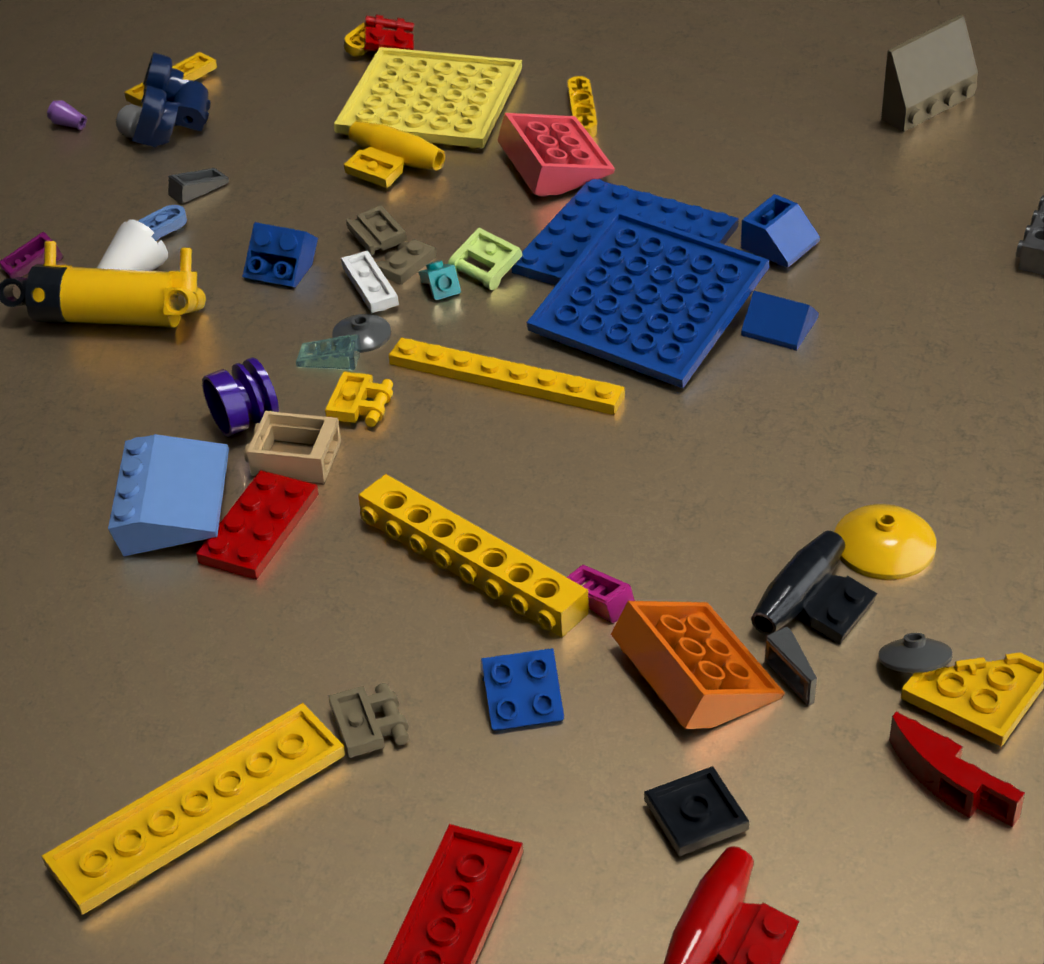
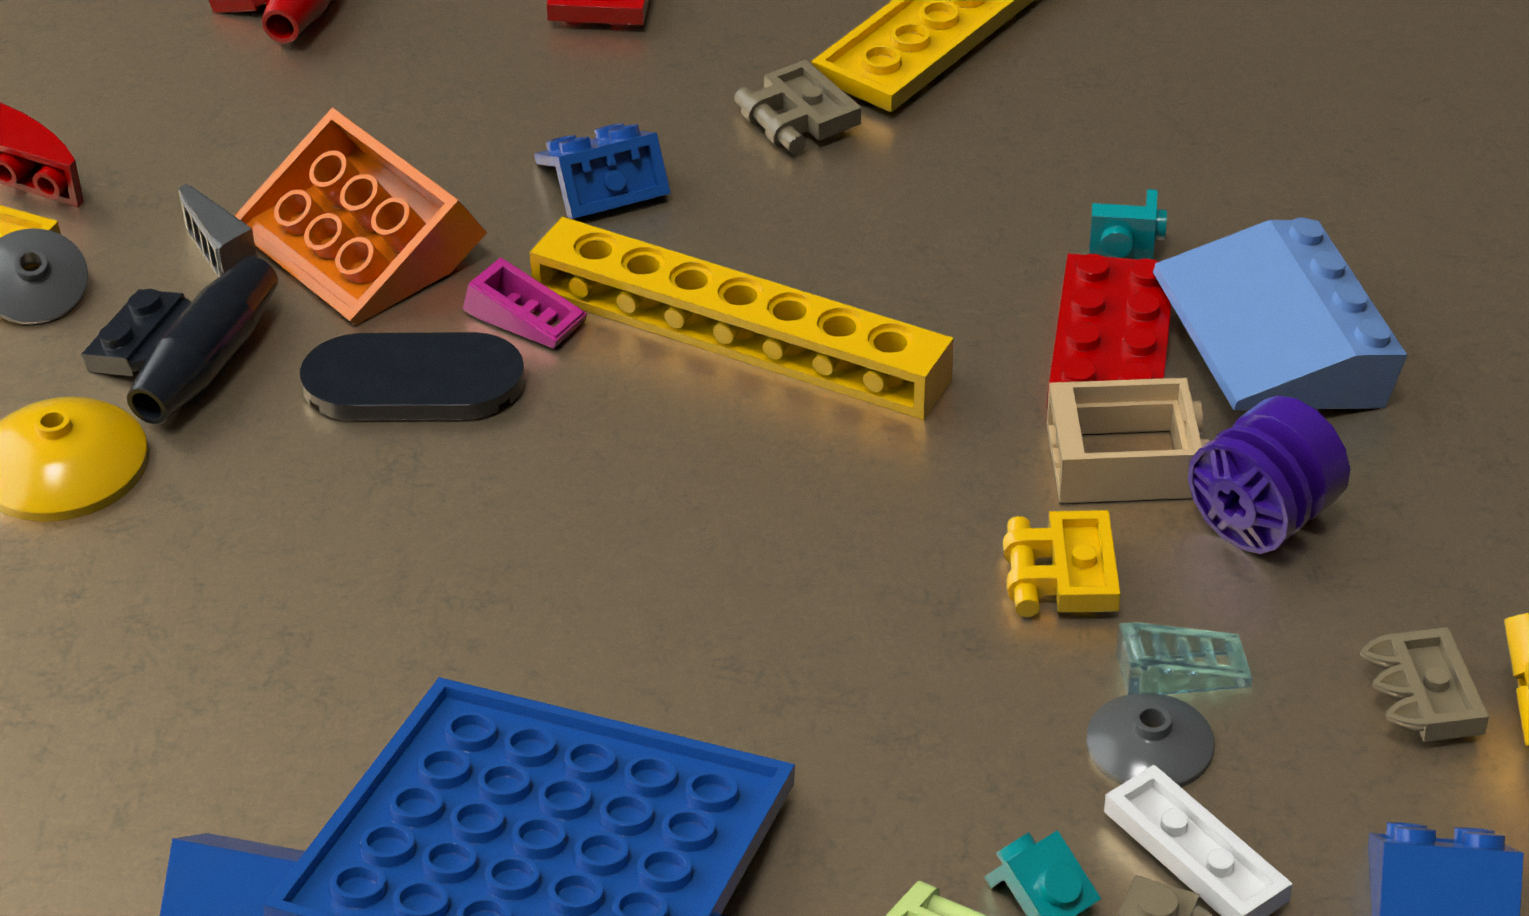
camera: 165 degrees right, 0 degrees up
yellow plate [389,337,625,415] -> none
black plate [644,766,749,857] -> none
none -> black tile [300,332,525,421]
none -> teal bracket [1089,189,1167,259]
none -> dark tan plate [1360,627,1489,742]

